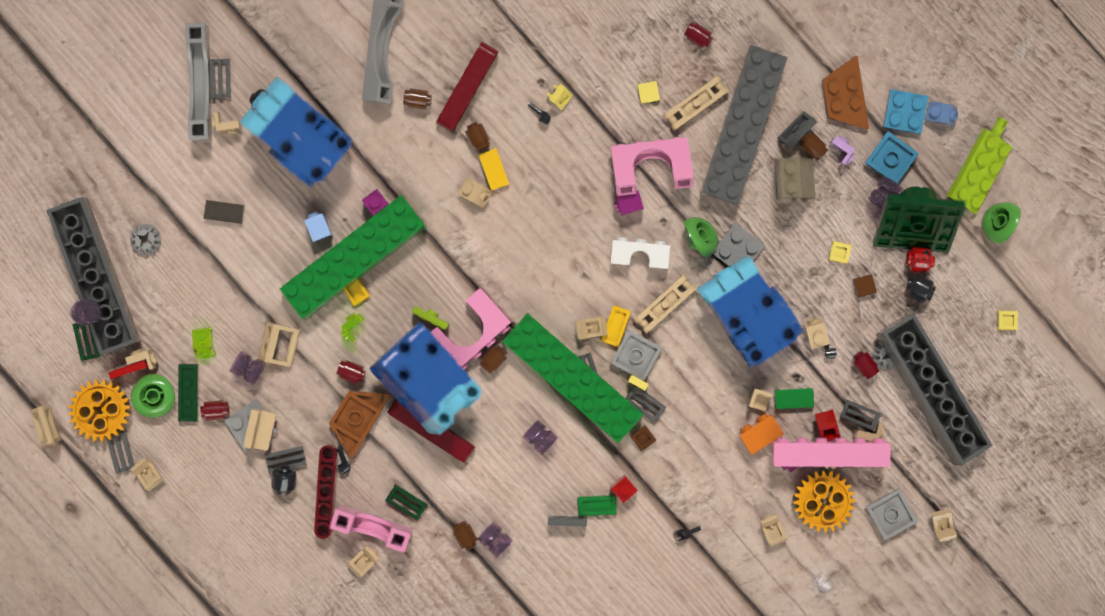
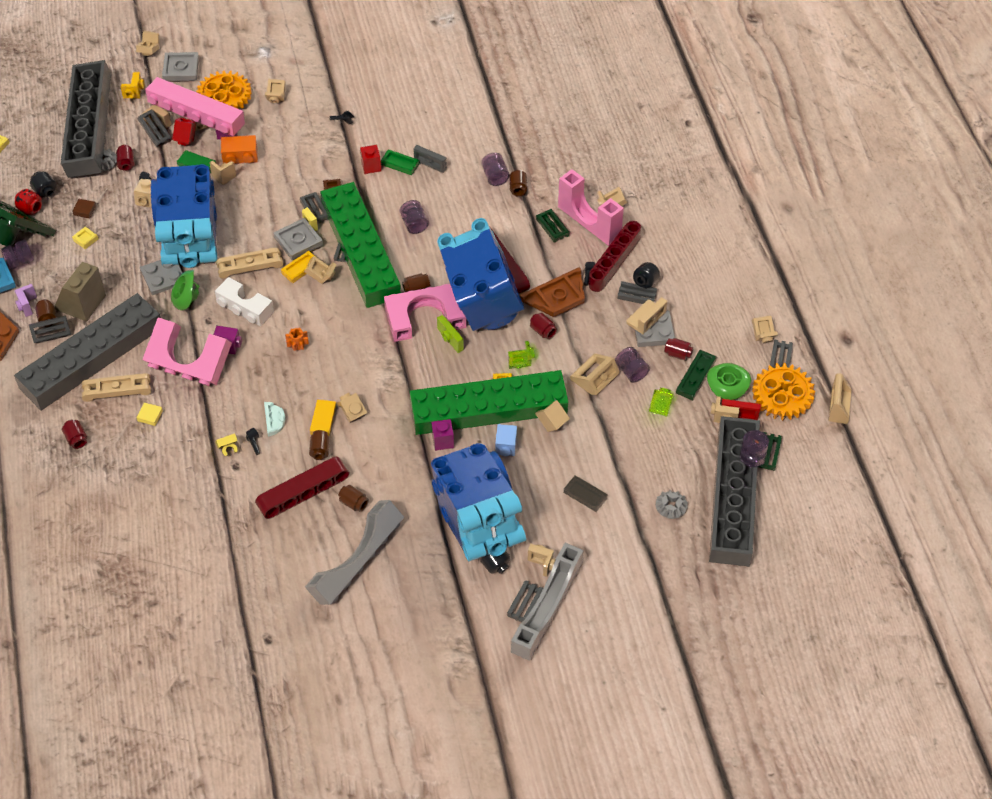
camera: 150 degrees left, 35 degrees down
none -> yellow bracket [120,72,144,99]
none -> light aqua tile [264,402,286,437]
none -> orange gear [285,327,309,351]
none -> tan panel [535,401,570,432]

